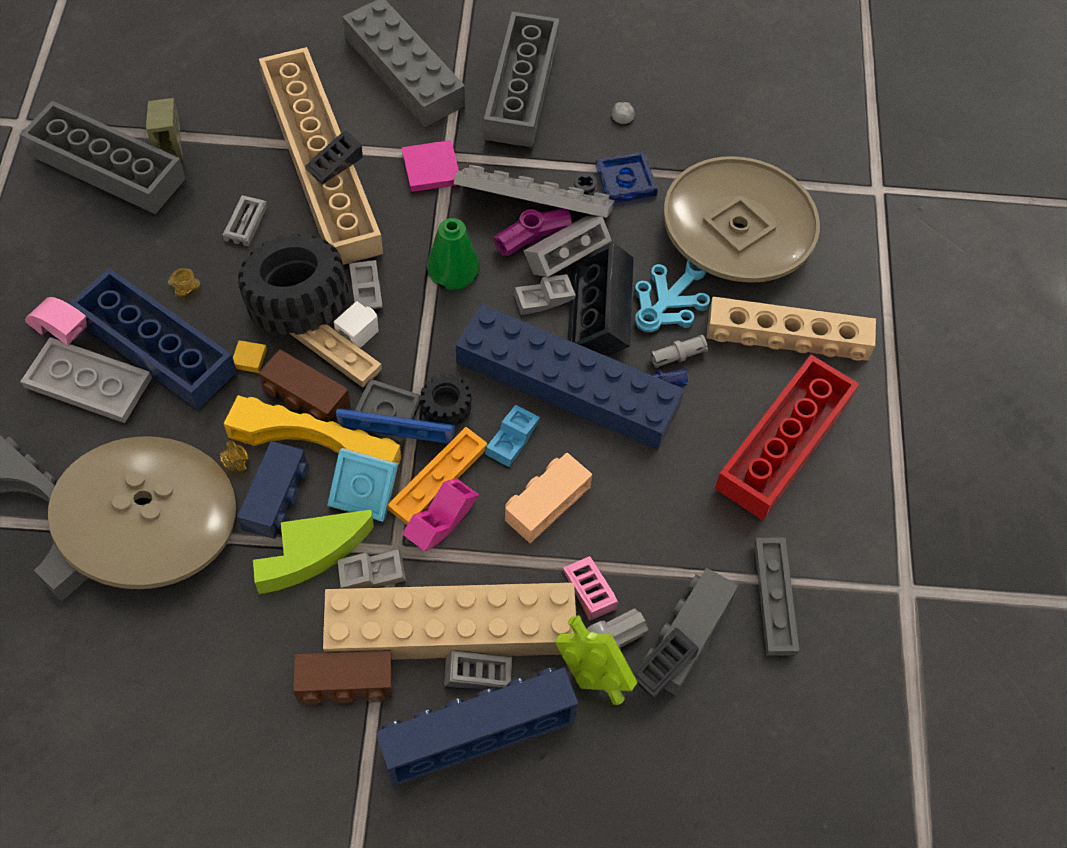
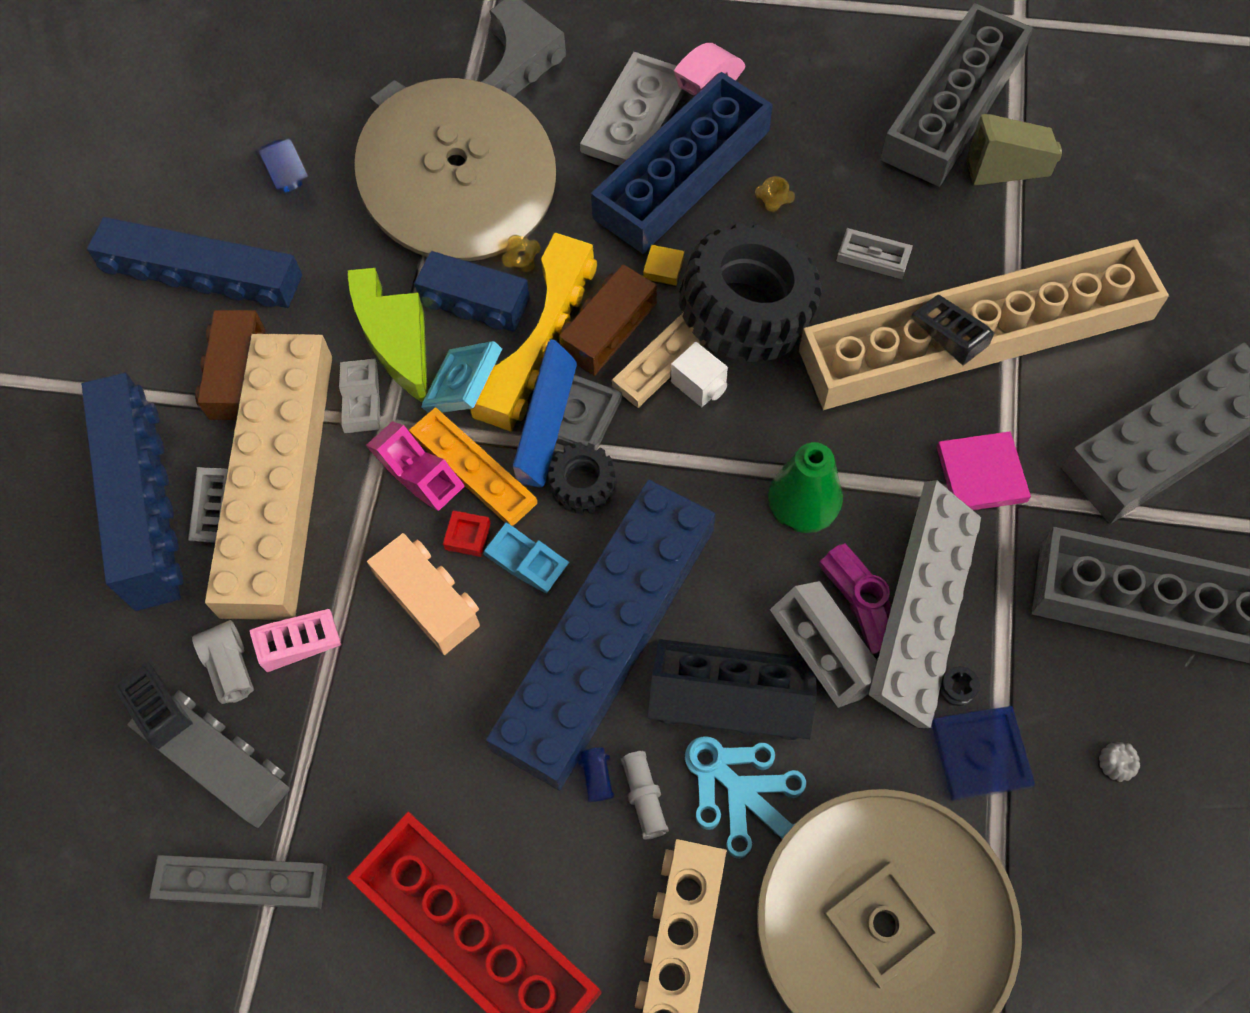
camera: 100 degrees right, 5 degrees up
light grey slope [349,260,383,309] -> none
light grey slope [513,274,576,315] -> none
lime plate [555,616,637,705] -> none
none -> dark blue brick [87,217,302,308]
none -> clear blue slope [255,137,308,192]
none -> red plate [443,510,491,557]

